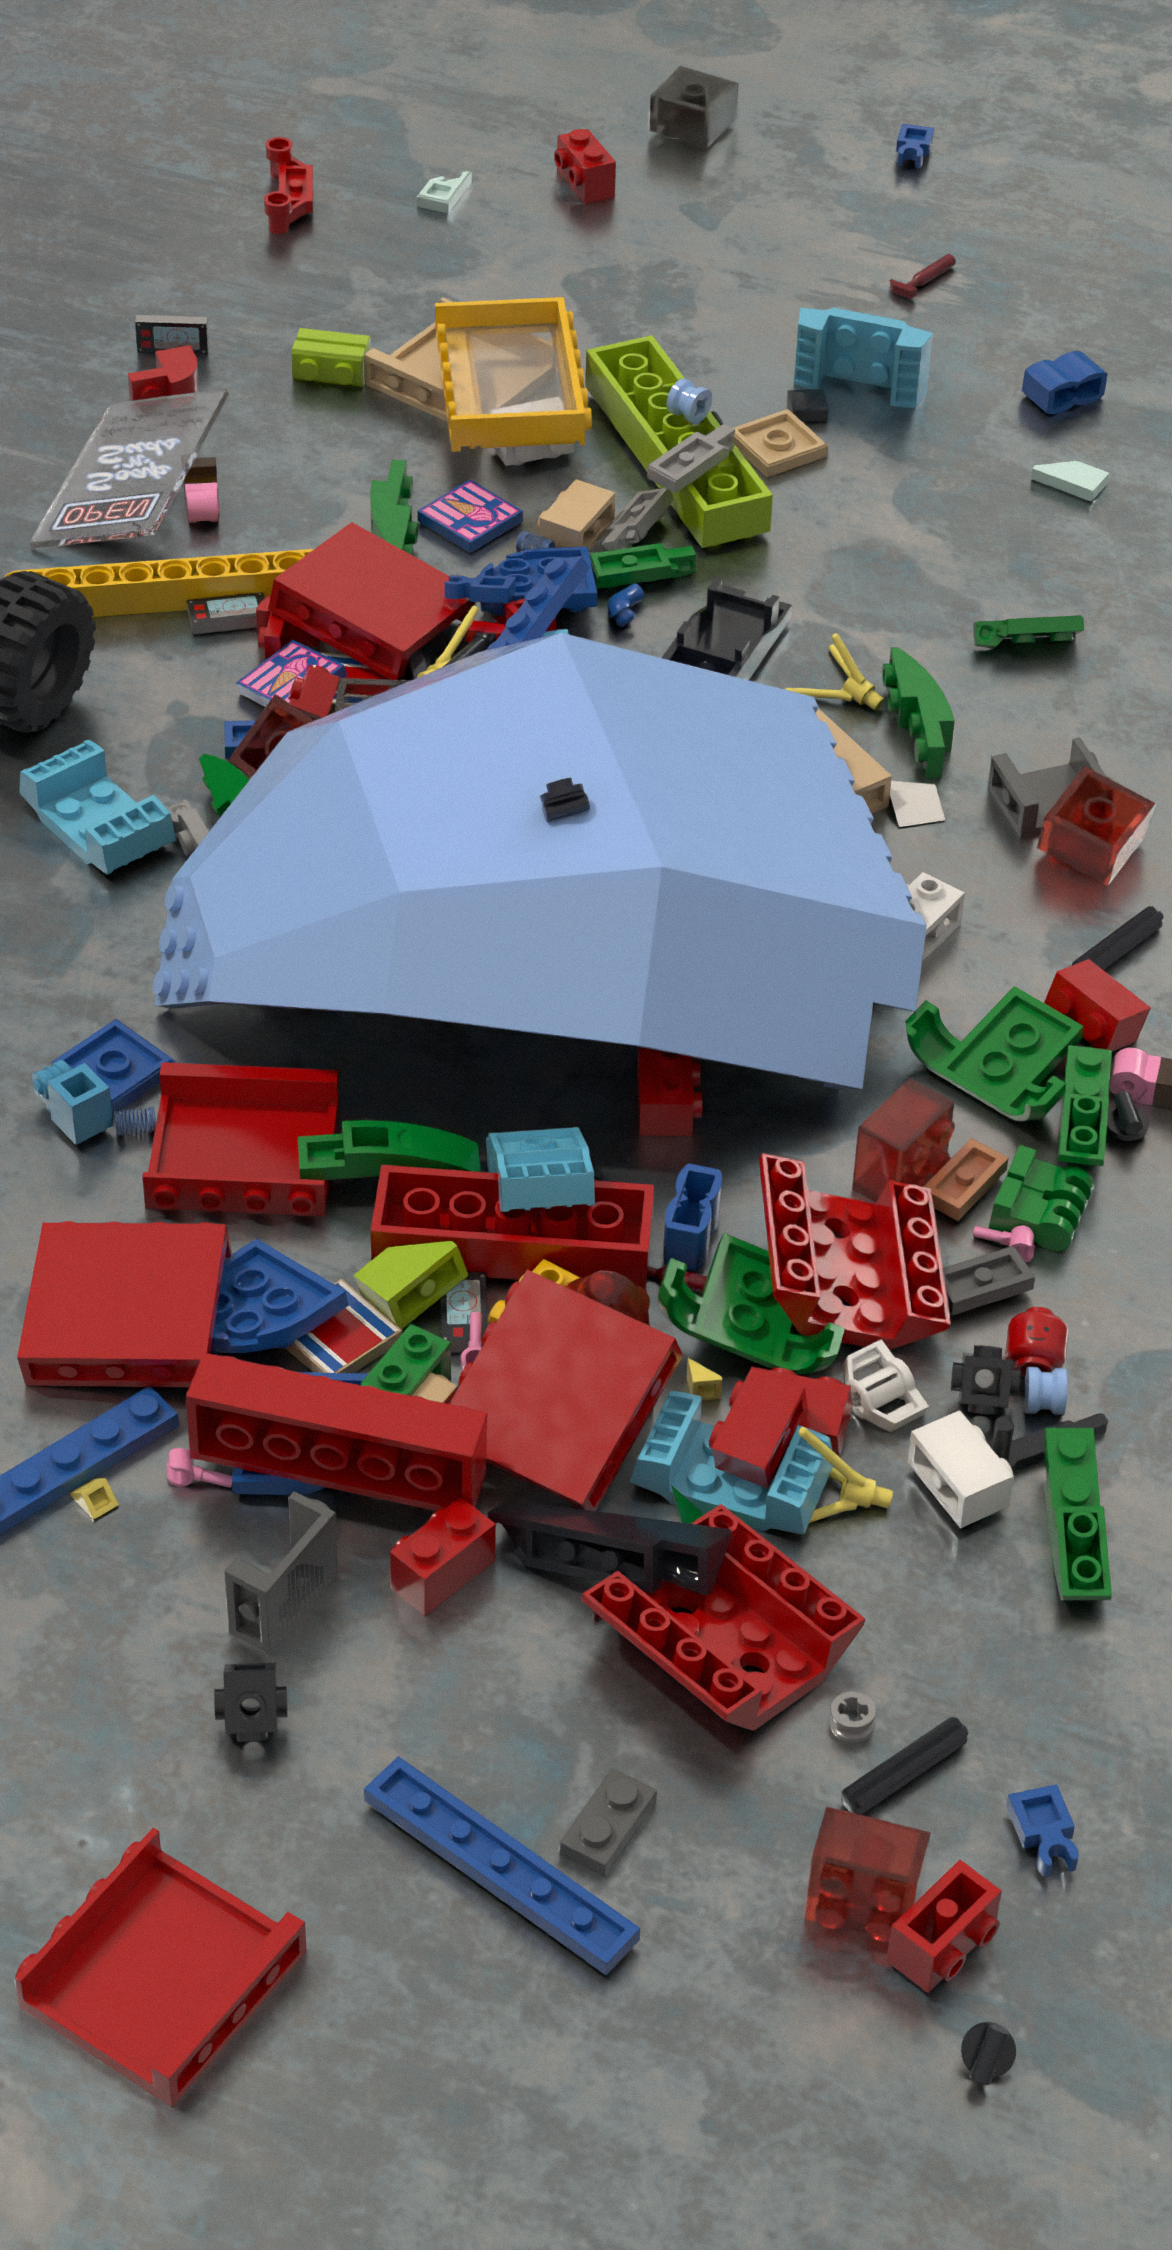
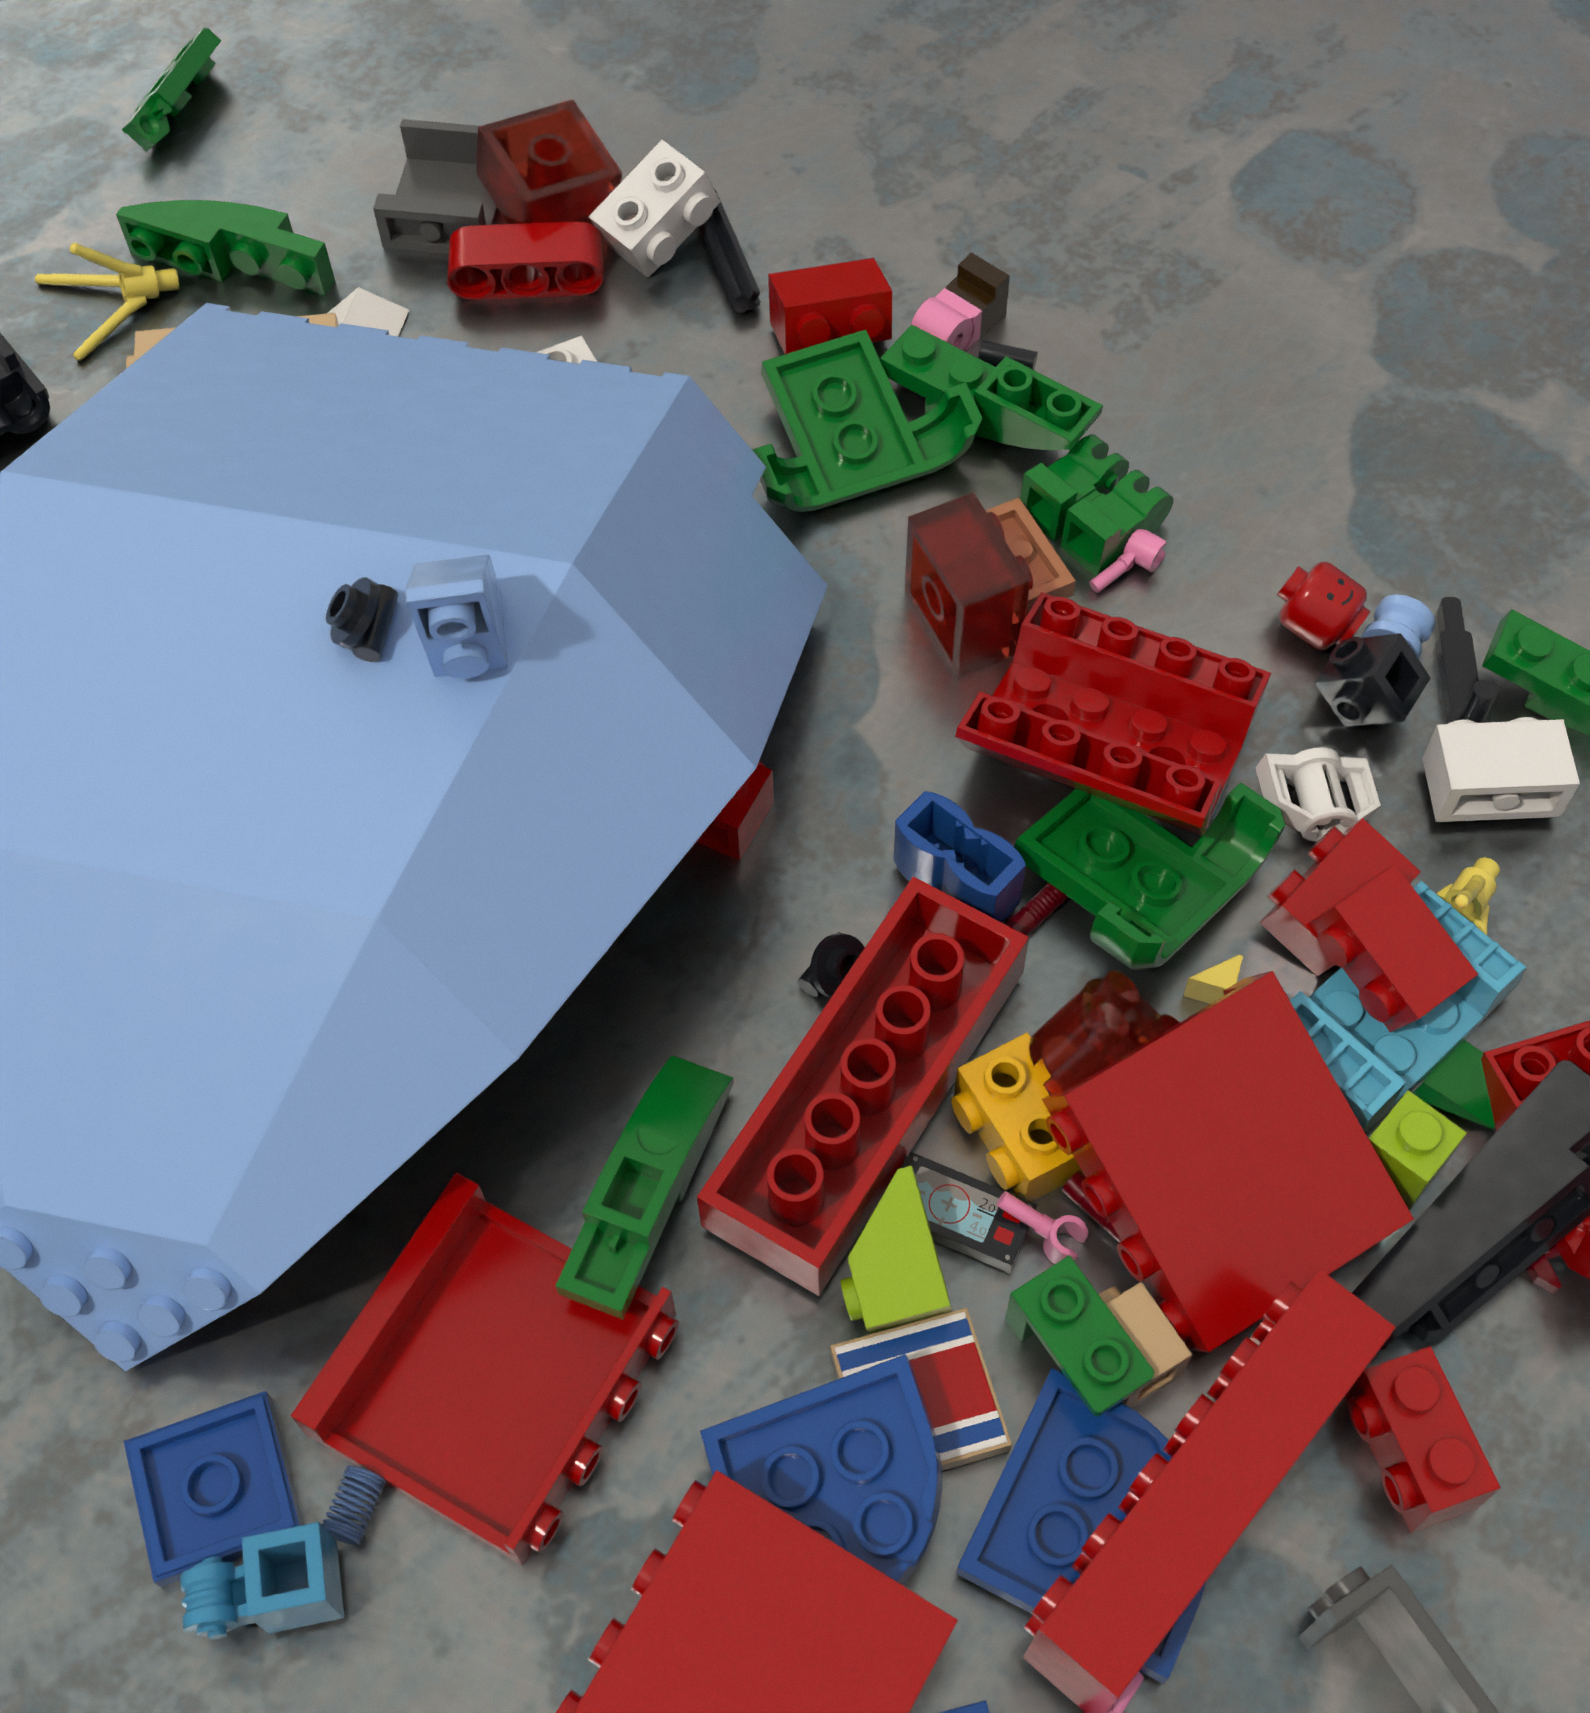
camera: 60 degrees left, 15 degrees up
medium azure plate [486,1127,595,1212] -> none
dark grey plate [943,1246,1035,1315] -> none
none -> light blue slope [405,554,508,678]
none -> red beam [447,221,604,300]
none -> white brick [589,139,721,278]
none -> lime brick [1368,1090,1467,1211]

